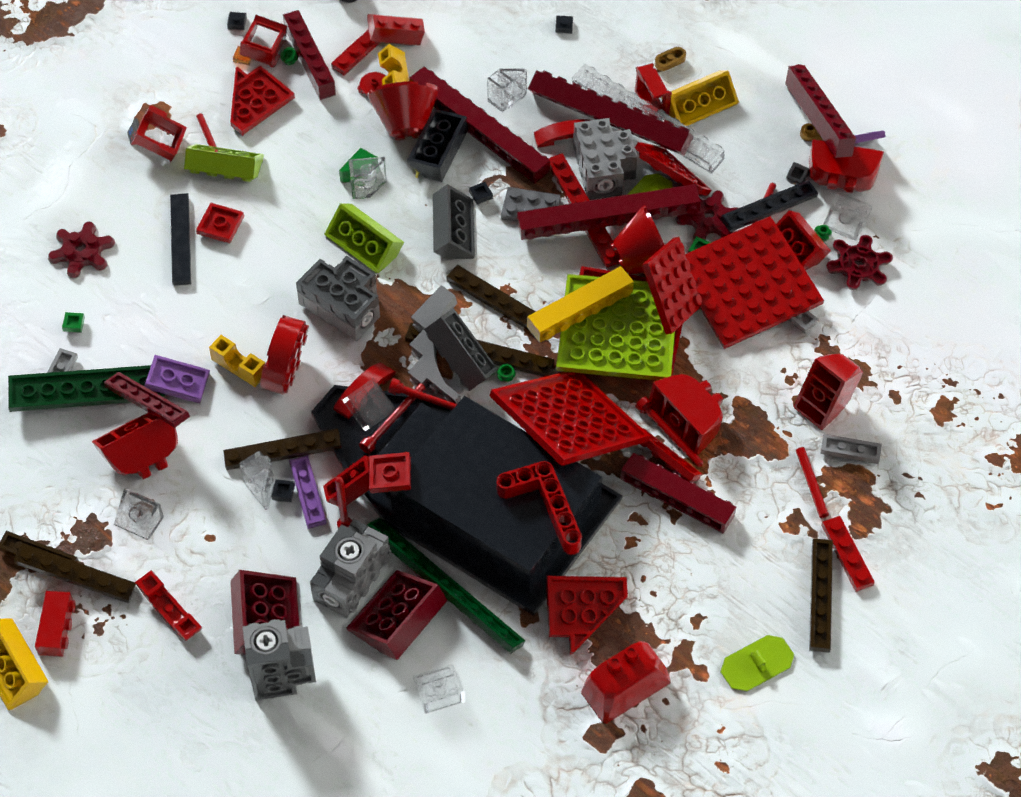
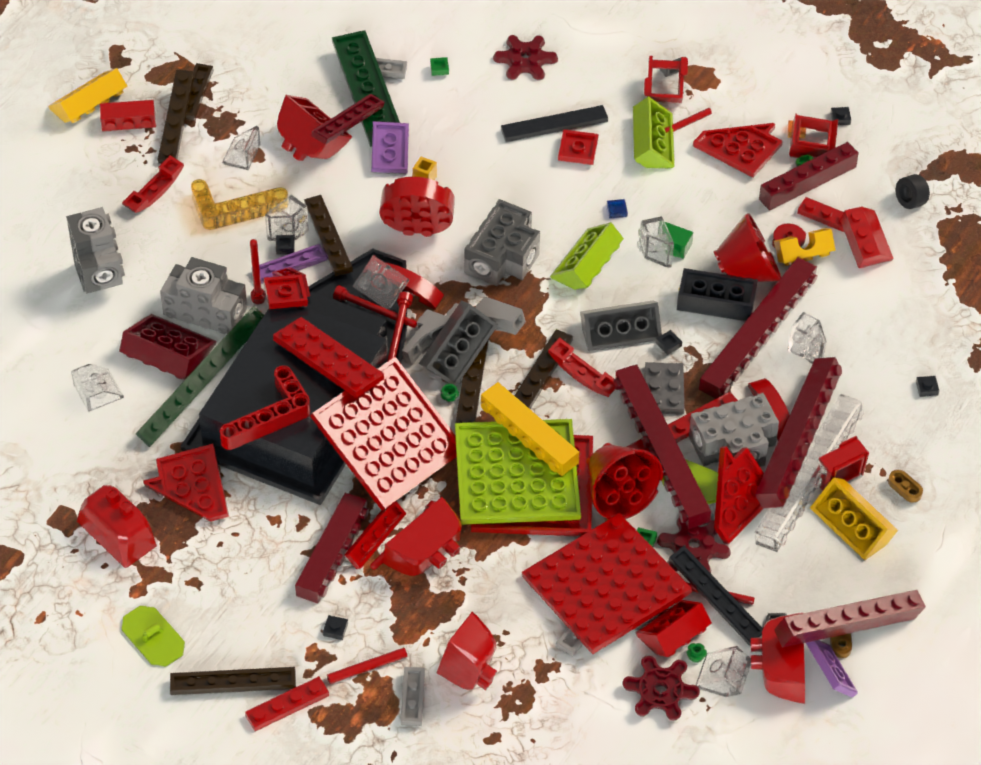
camera: 80 degrees right, 5 degrees down
dark red slope [230,570,300,655] -> none
red plate [642,237,702,335] -> none
none -> clear yellow beam [191,179,289,230]
none -> red plate [273,317,384,398]
none -> black plate [323,615,348,640]
none -> red slope [548,338,616,397]
none -> clear blue tile [607,199,628,219]

